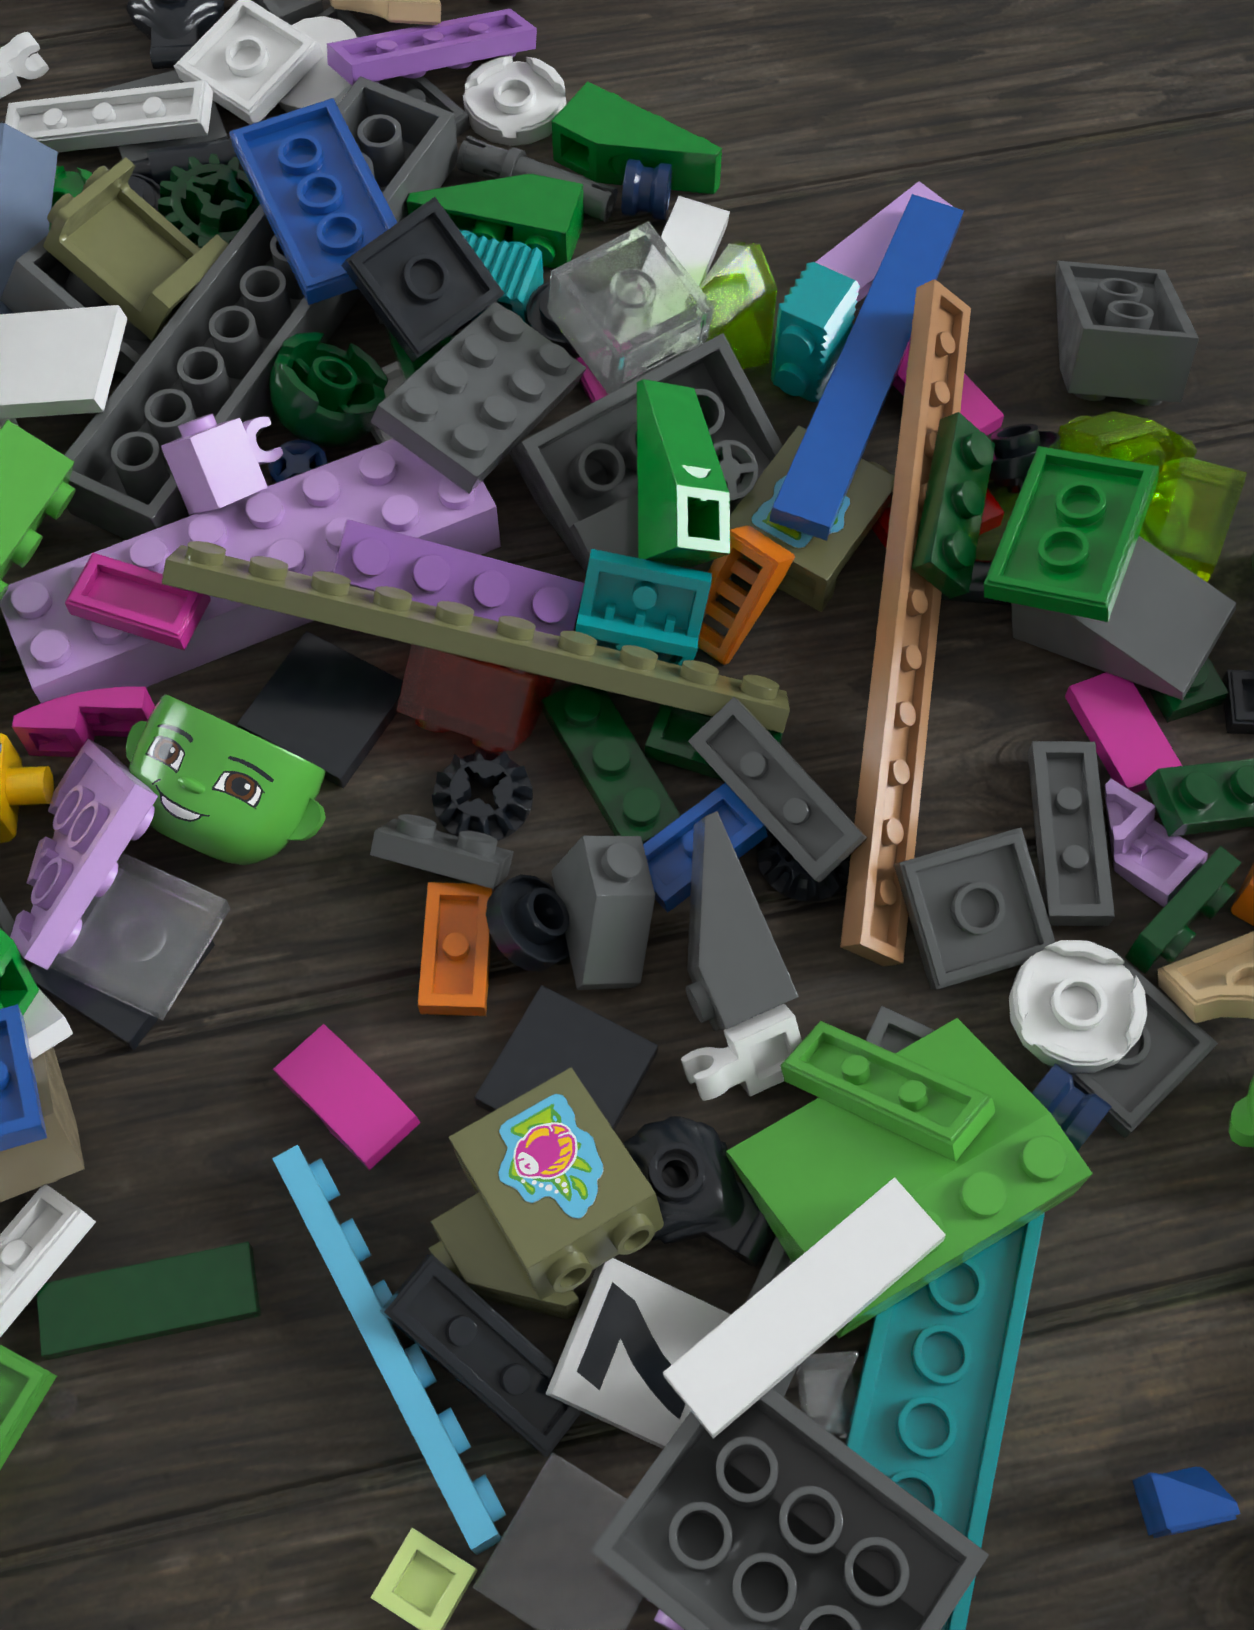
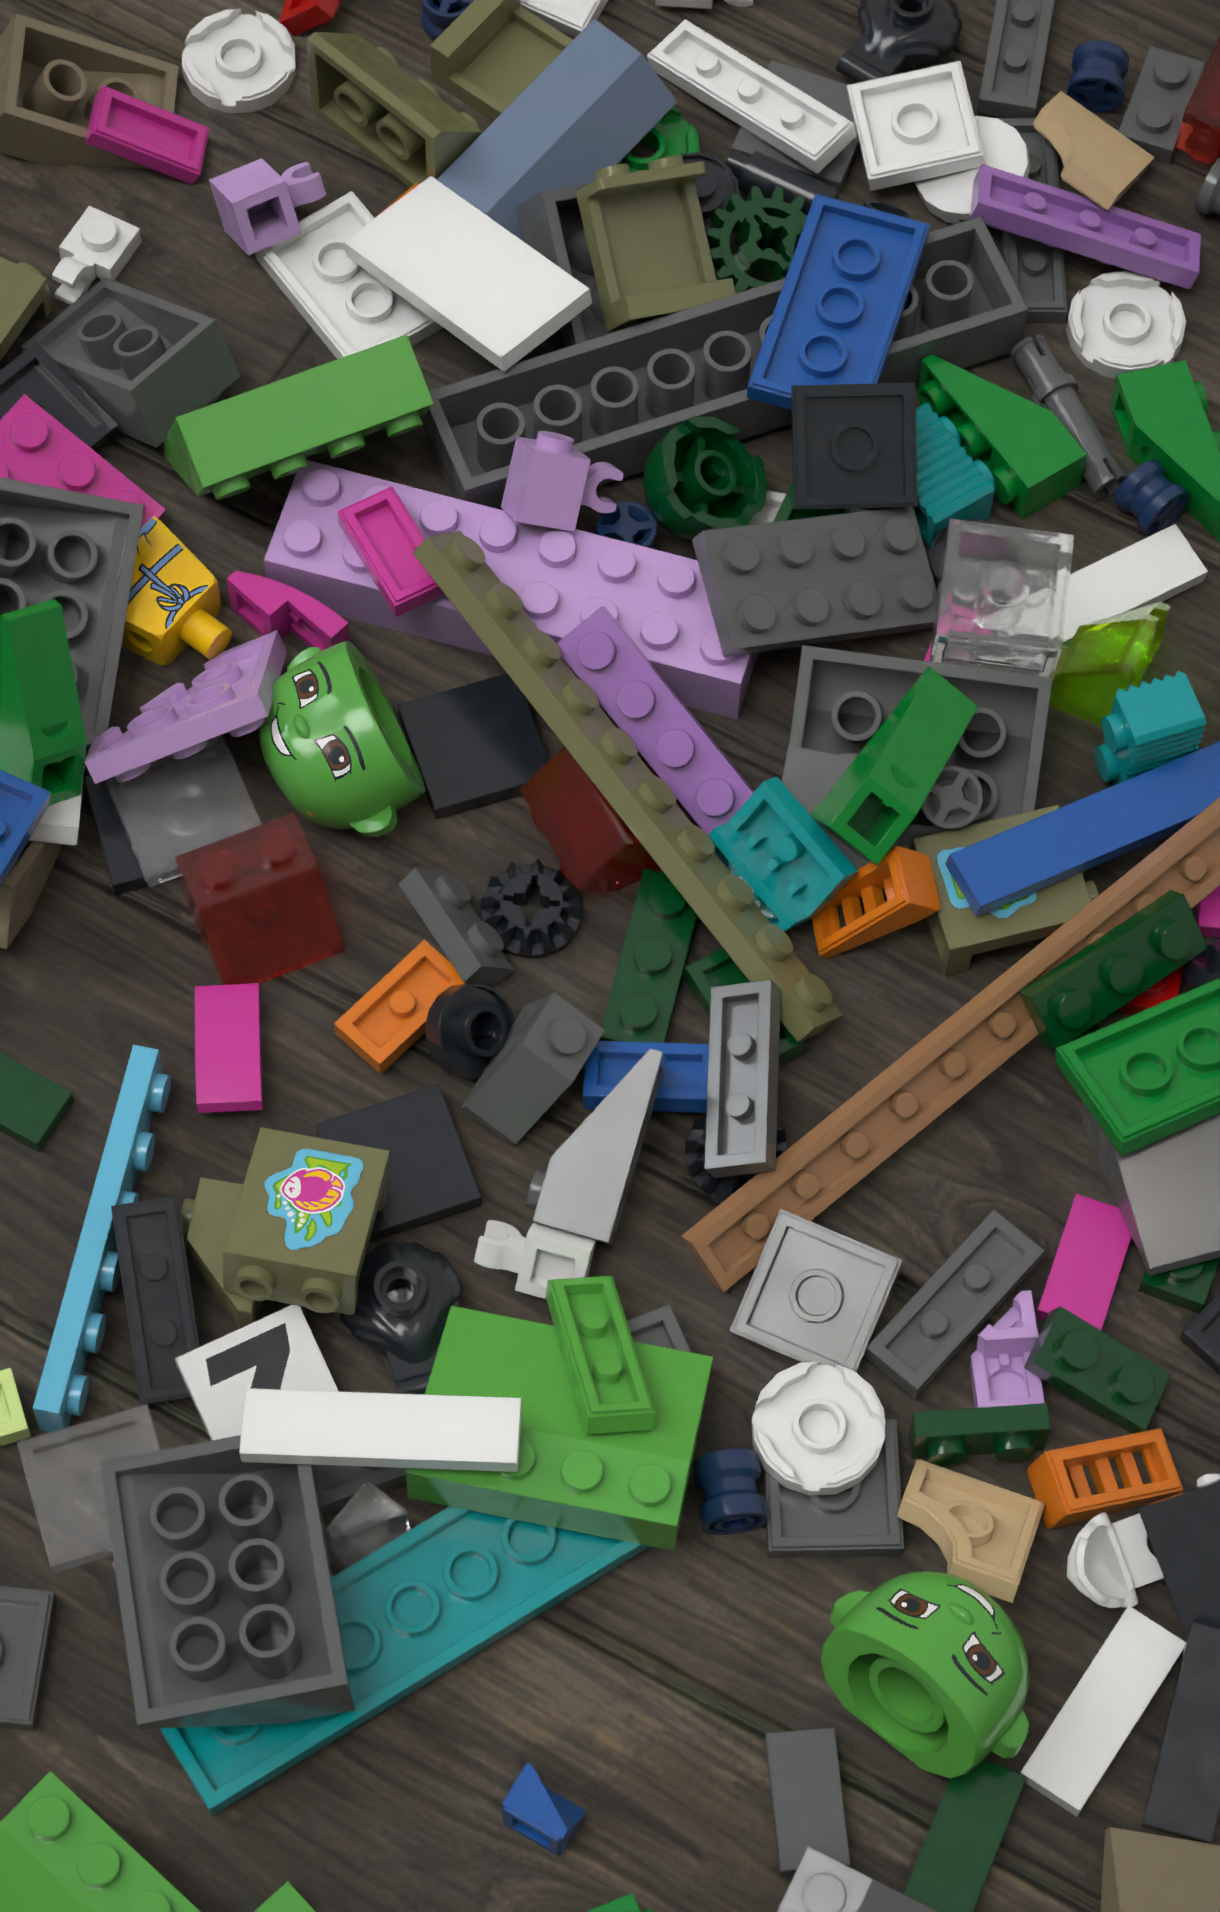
camera: 40 degrees right, 0 degrees up
none -> clear red slope [175,813,345,985]

